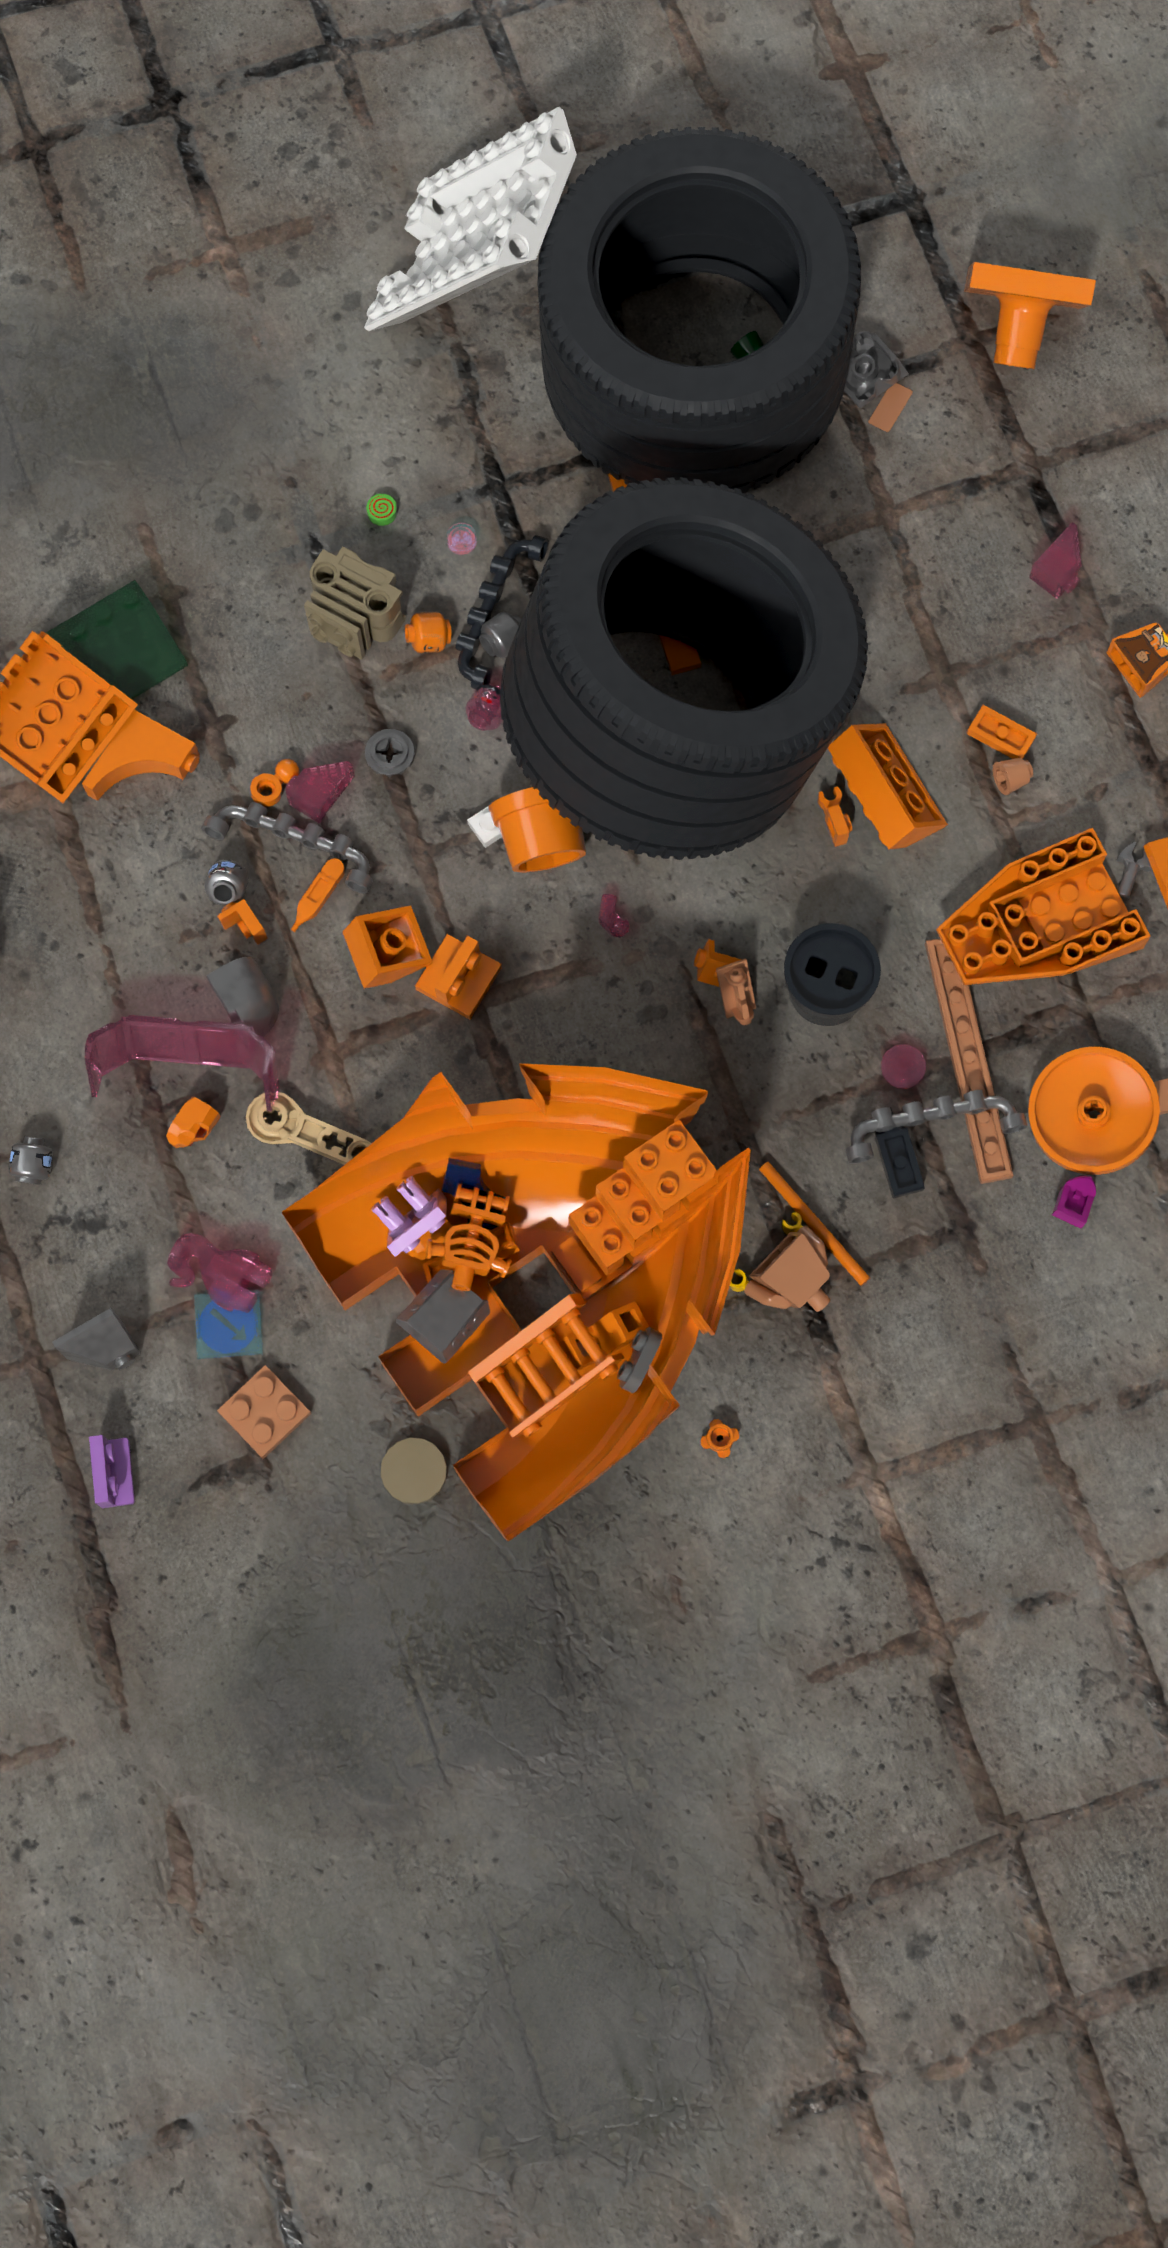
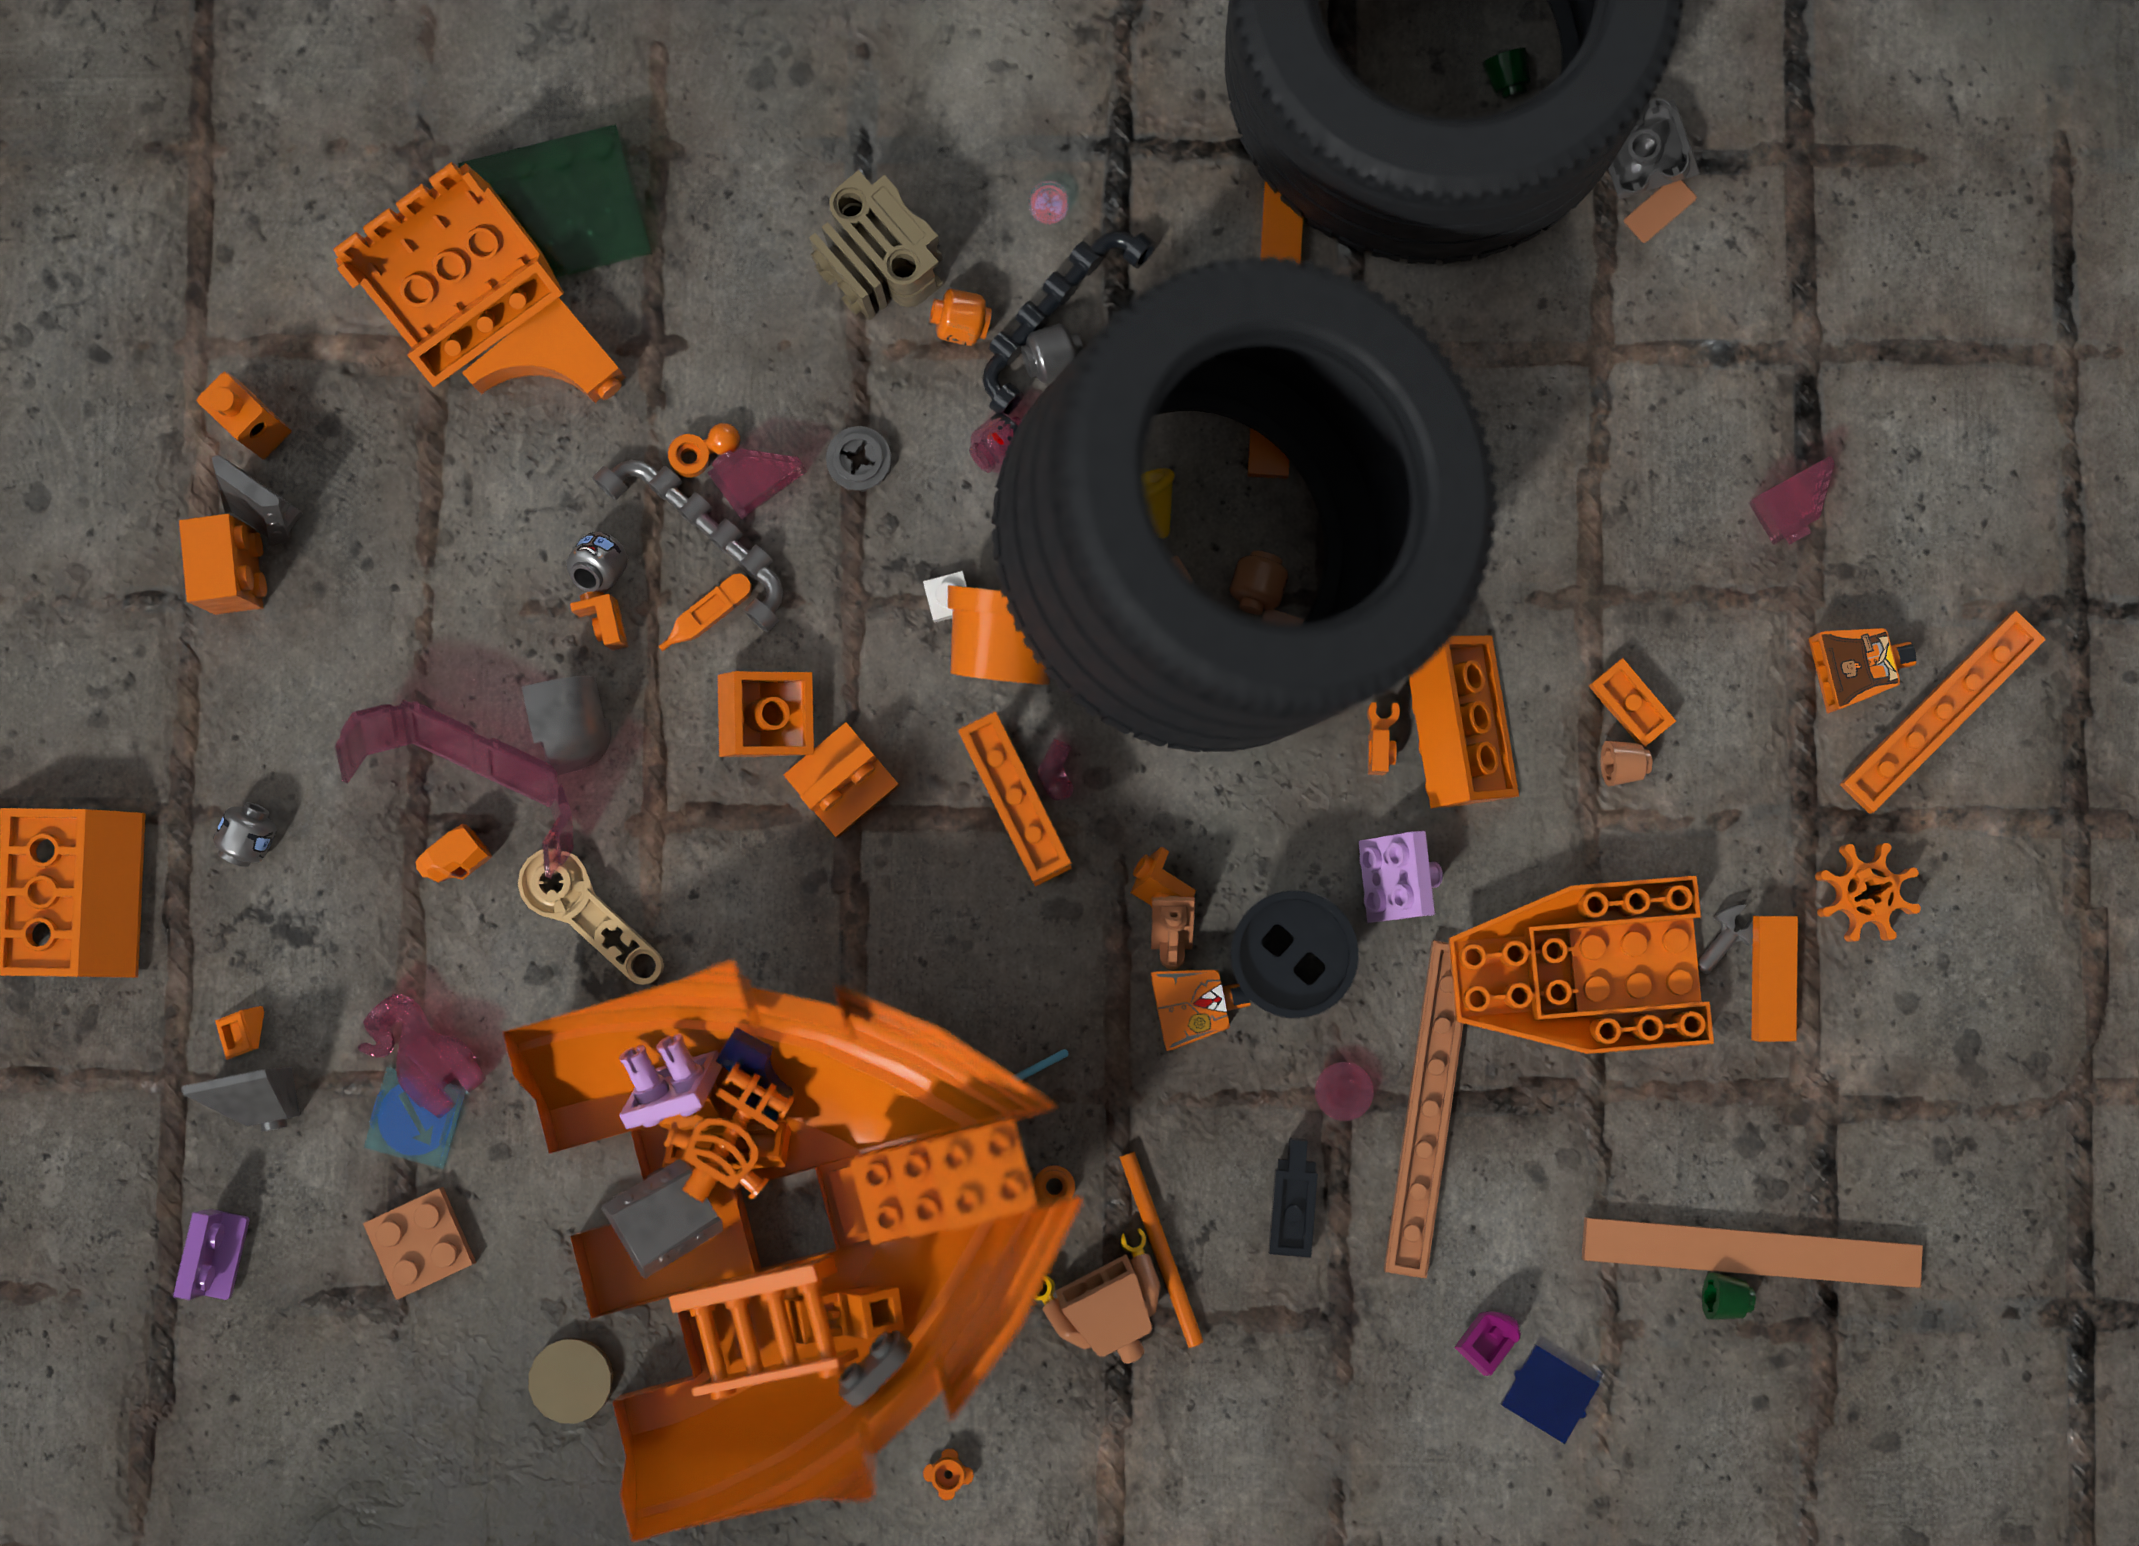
camera: 25 degrees right, 10 degrees up
bright green tile [366,494,397,526] -> none
flat silver bar [845,1090,1028,1164] -> none
orange piece [964,262,1096,369] -> none
orange dish [1028,1047,1160,1175] -> none
none -> orange slope [215,1006,265,1060]
none -> orange fence [958,711,1072,887]
none -> orange torso [1150,970,1250,1051]
none -> lavender plate [1359,831,1443,923]
none -> clear blue piece [1500,1344,1600,1444]

